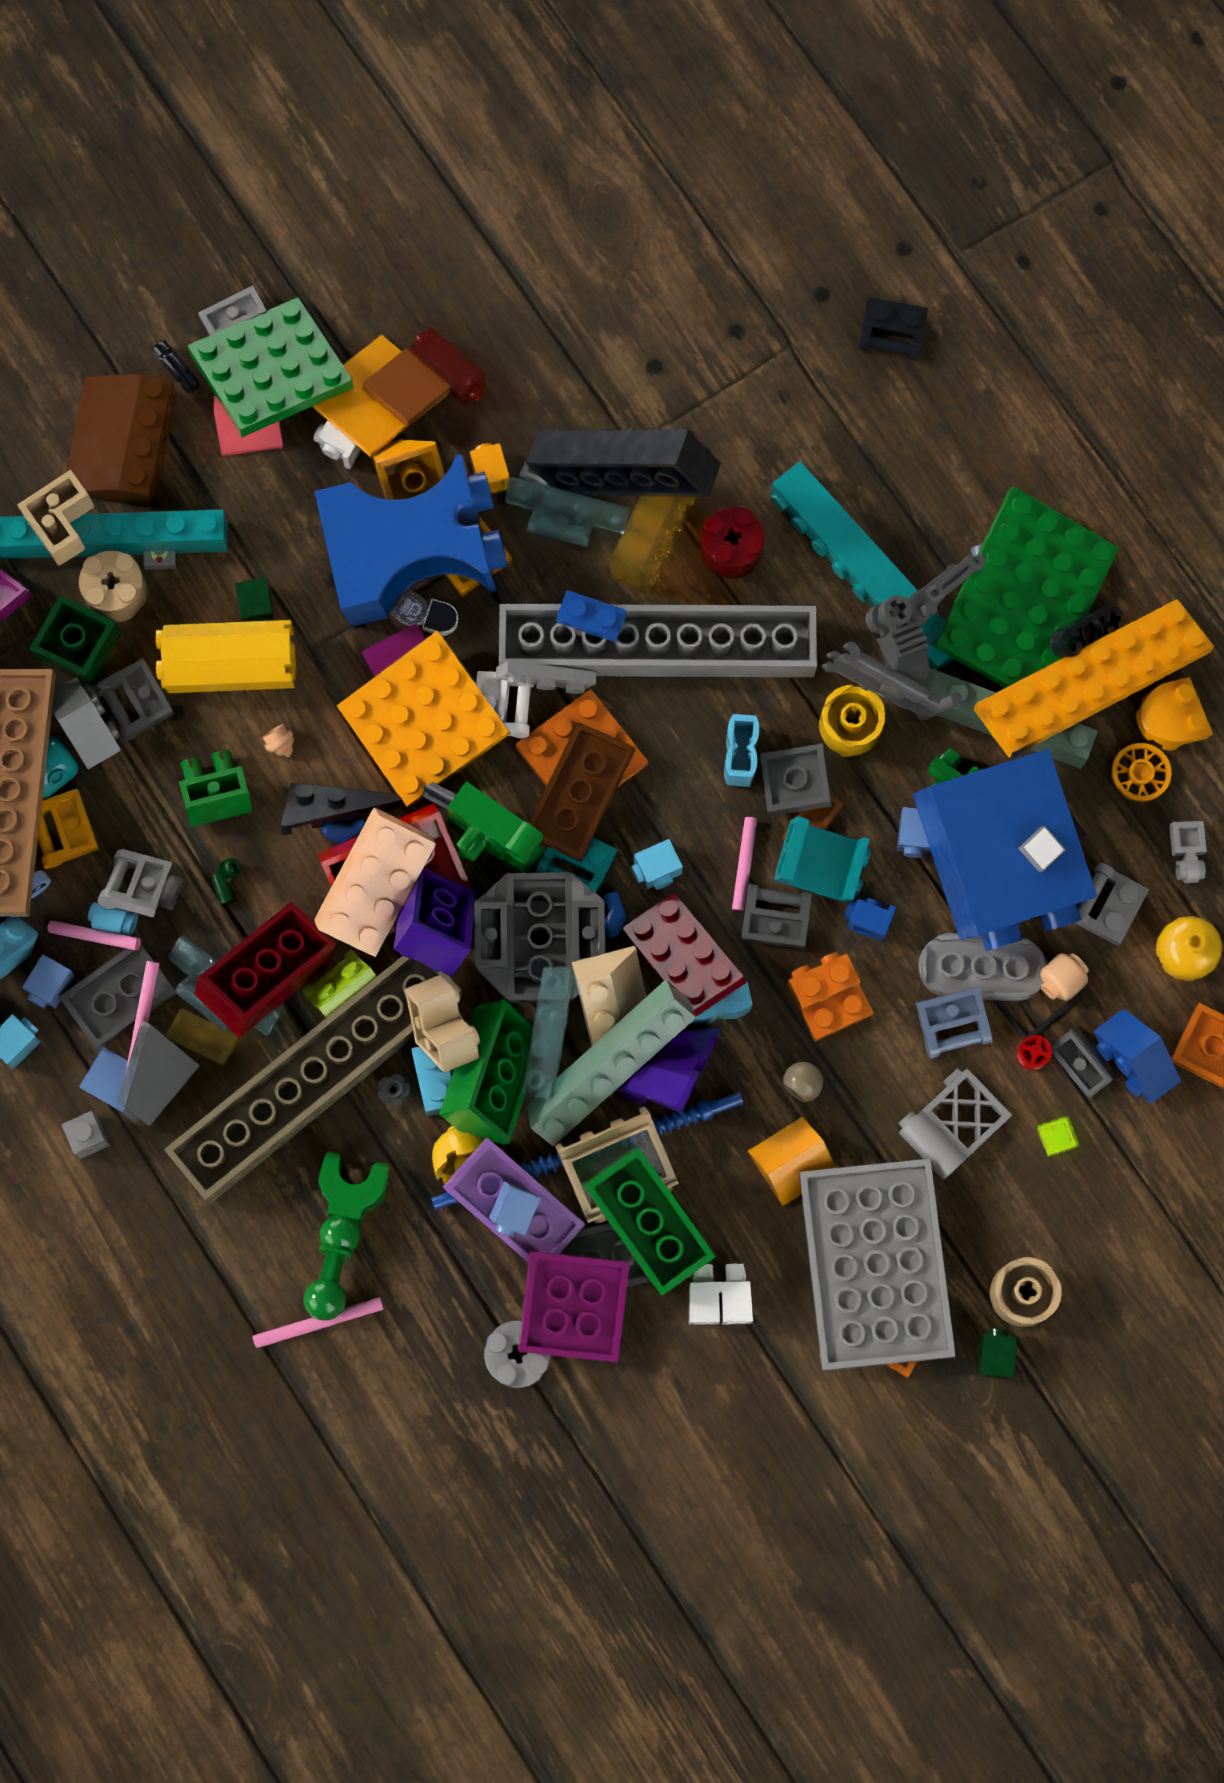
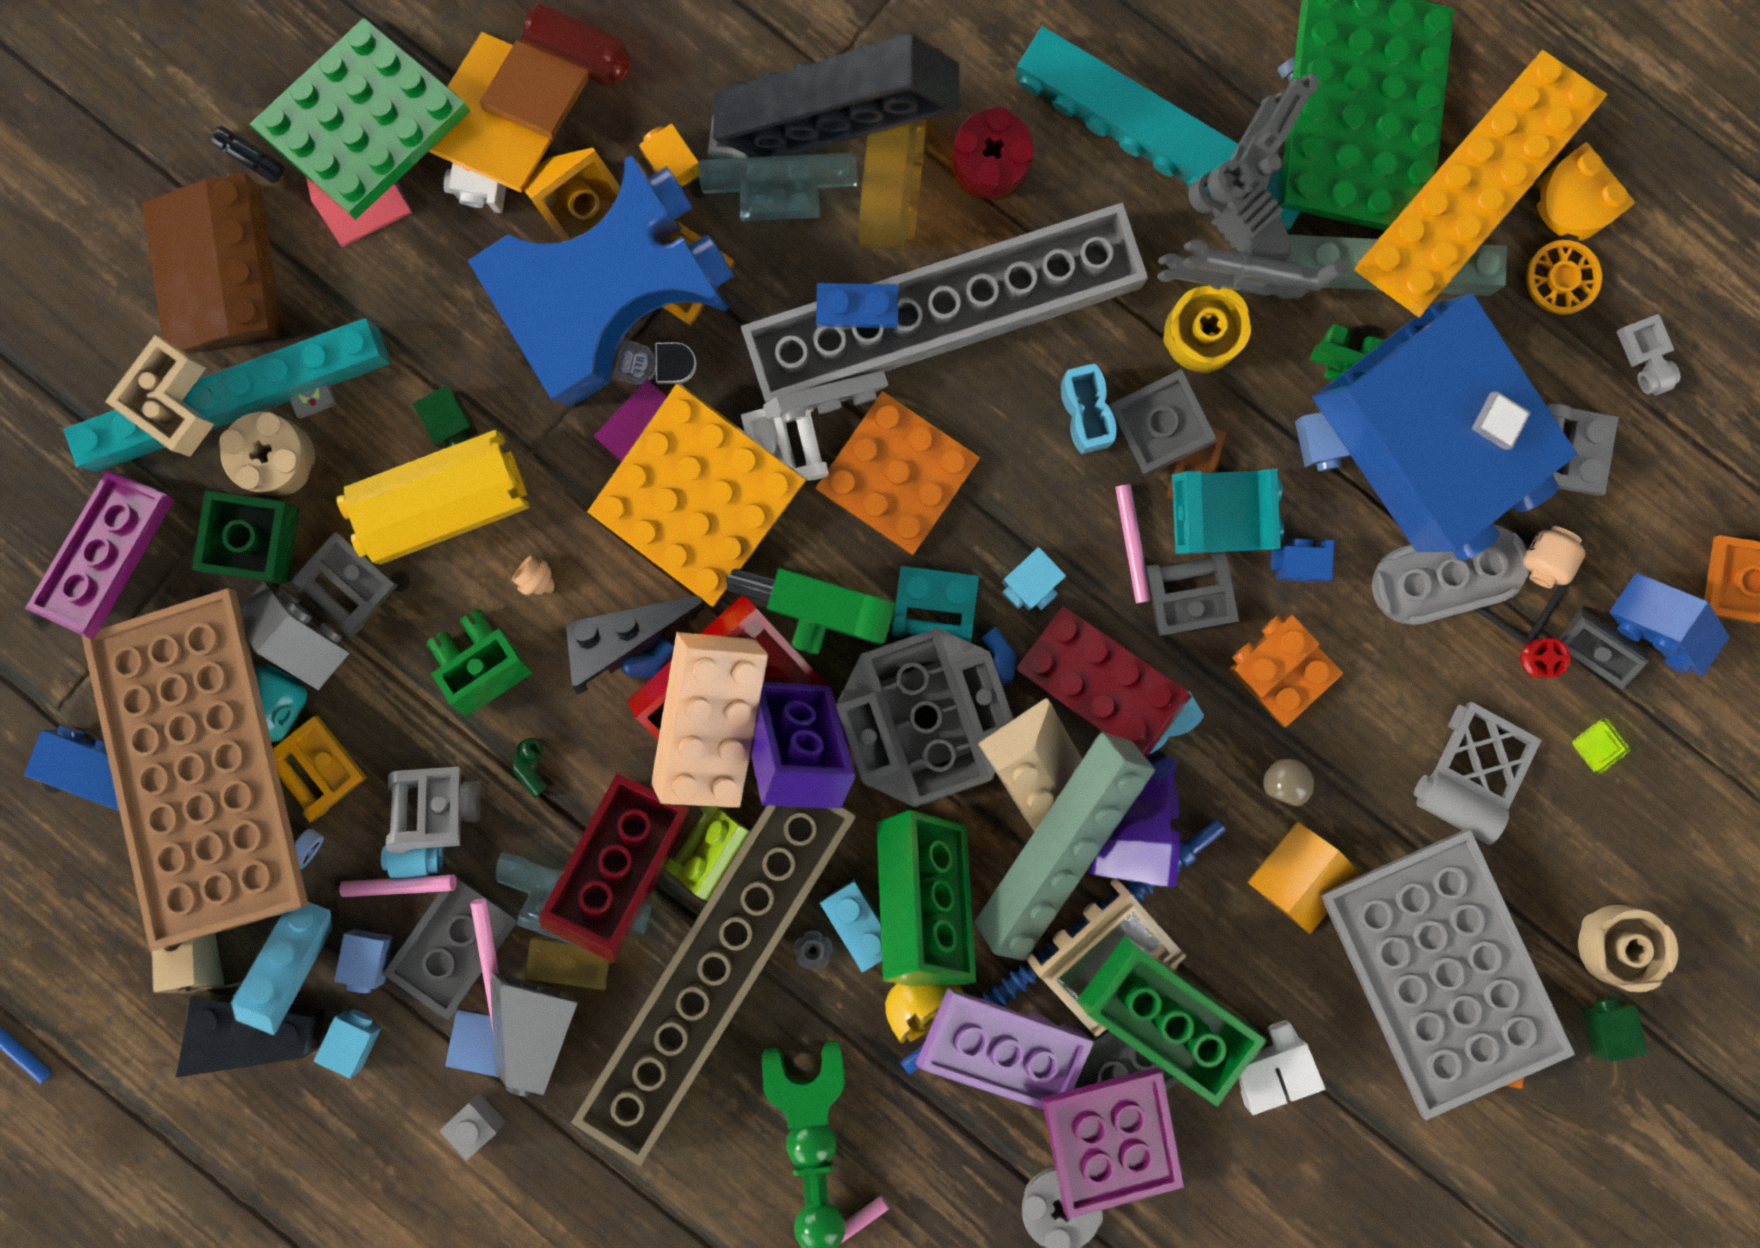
camera: 15 degrees left, 10 degrees up
light grey plate [198,286,267,336] -> none
tan brick [405,975,480,1073] -> none
medium blue brick [489,1181,541,1237] -> none
clear light blue bracket [523,967,574,1099] -> none
reddish brown tile [529,722,636,863] -> none
sand blue plate [915,987,993,1059] -> none
black beam [1050,607,1125,657] -> none
yellow cylinder [1156,916,1223,982] -> none

